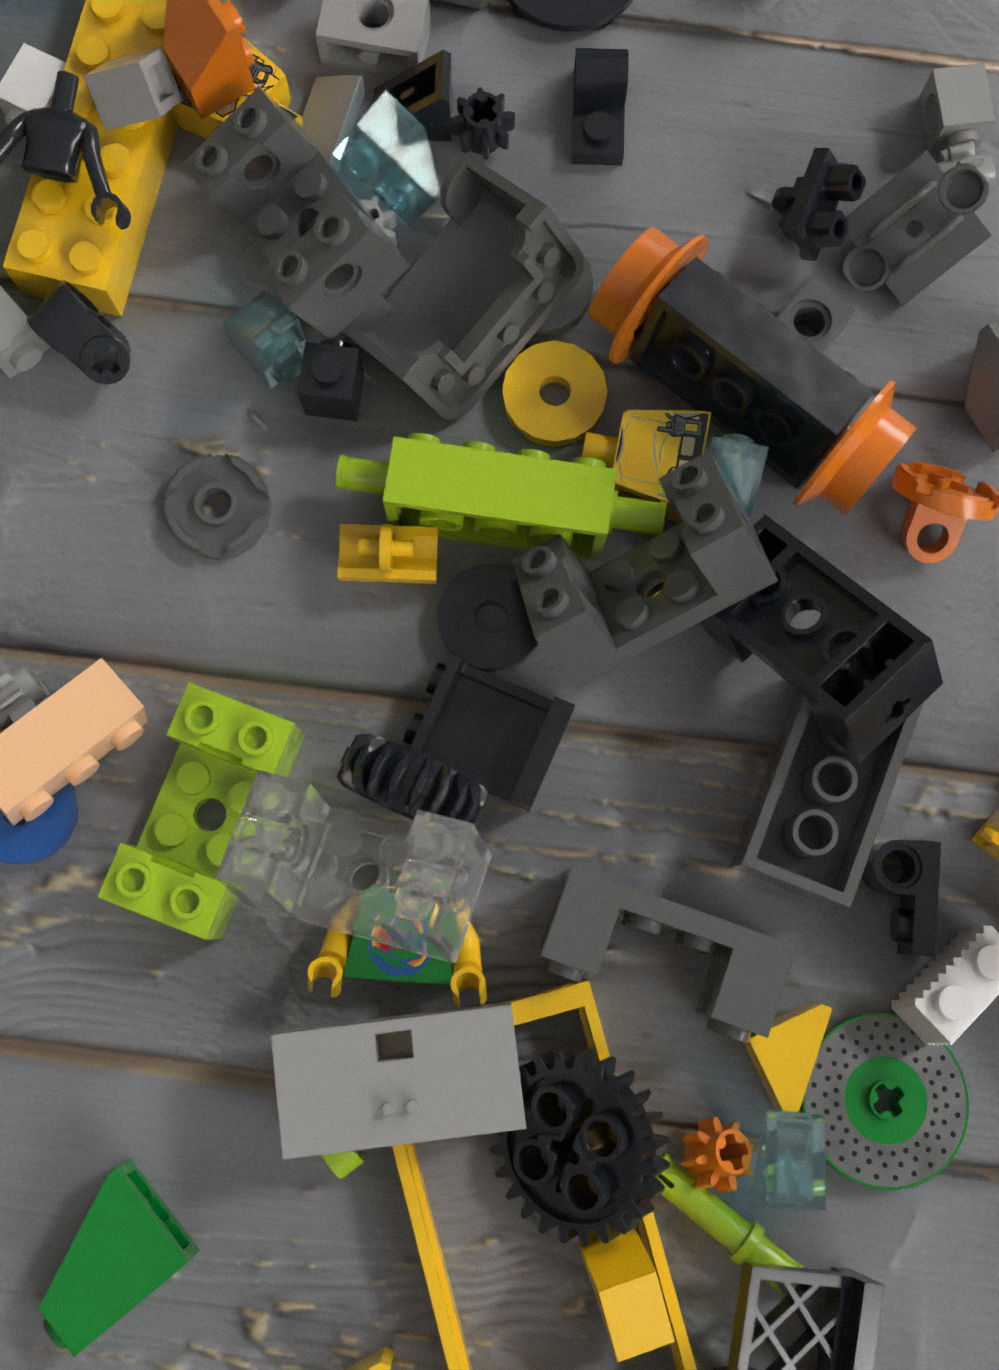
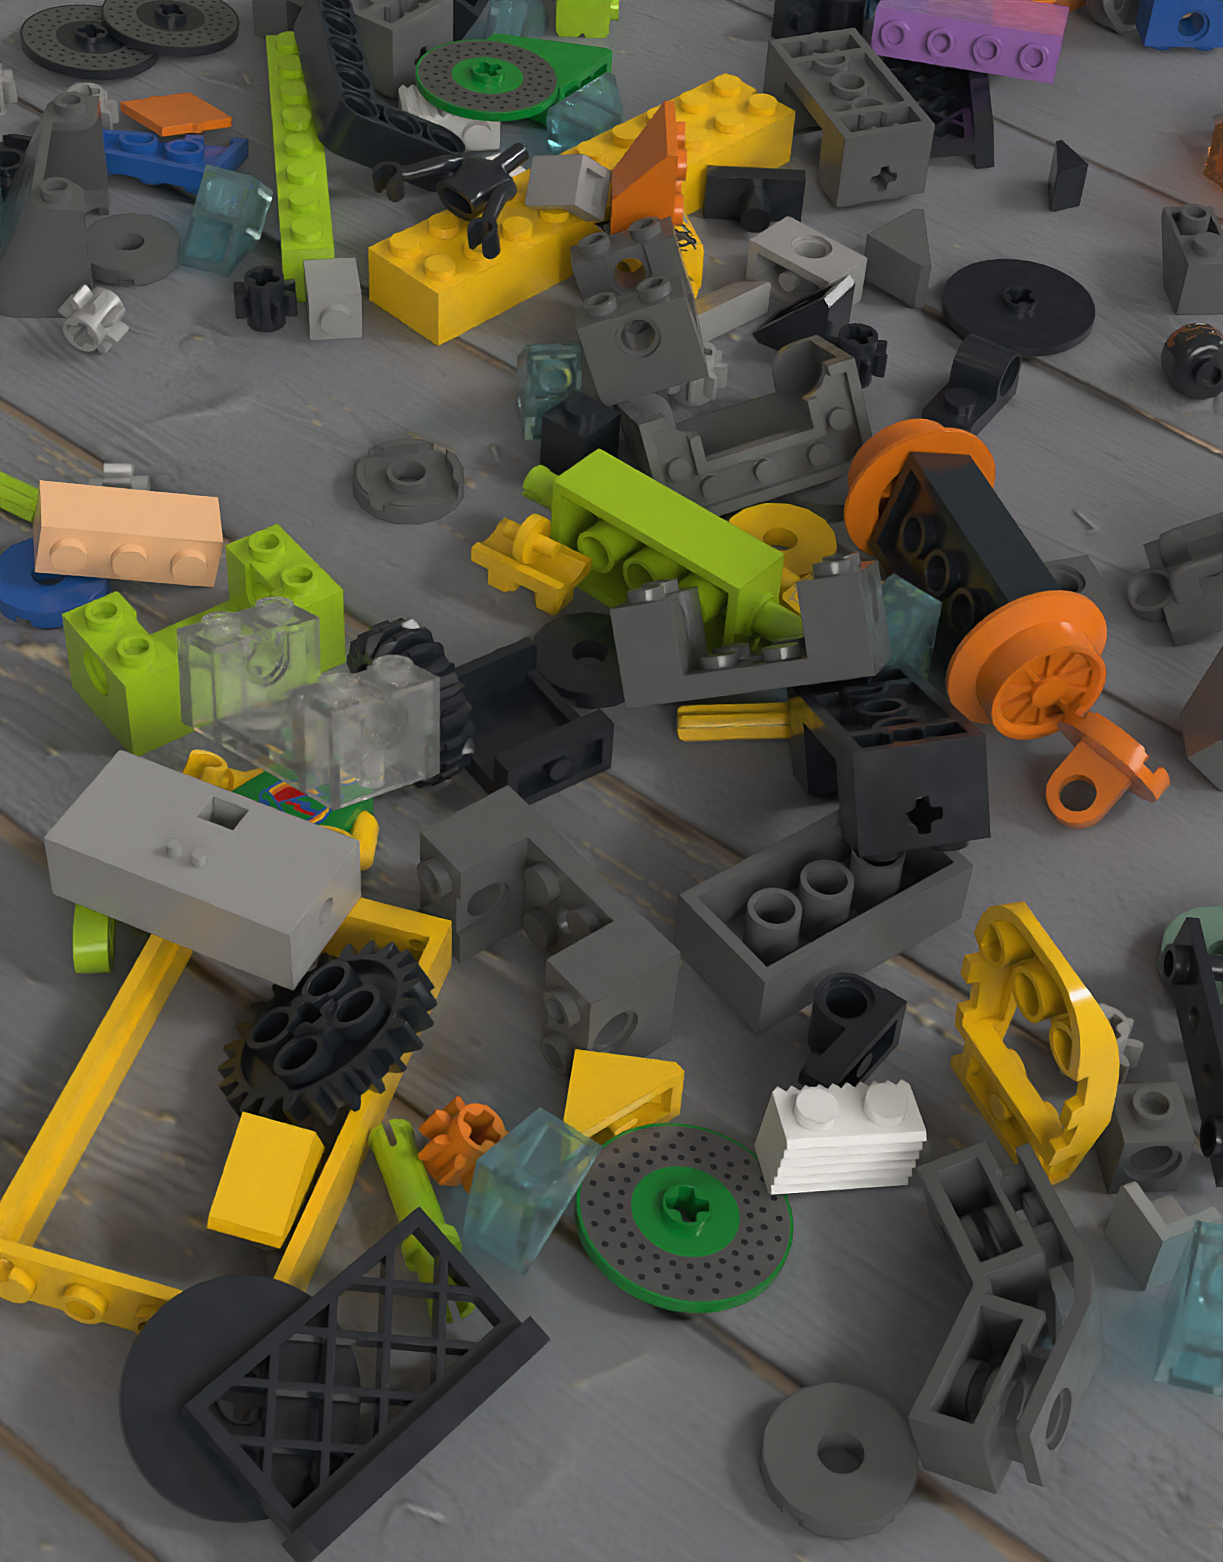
camera: 30 degrees right, 35 degrees down
black piece [26,280,130,385] -> none
clear light blue slope [332,90,440,227] -> none
black hips [772,148,866,261] -> none

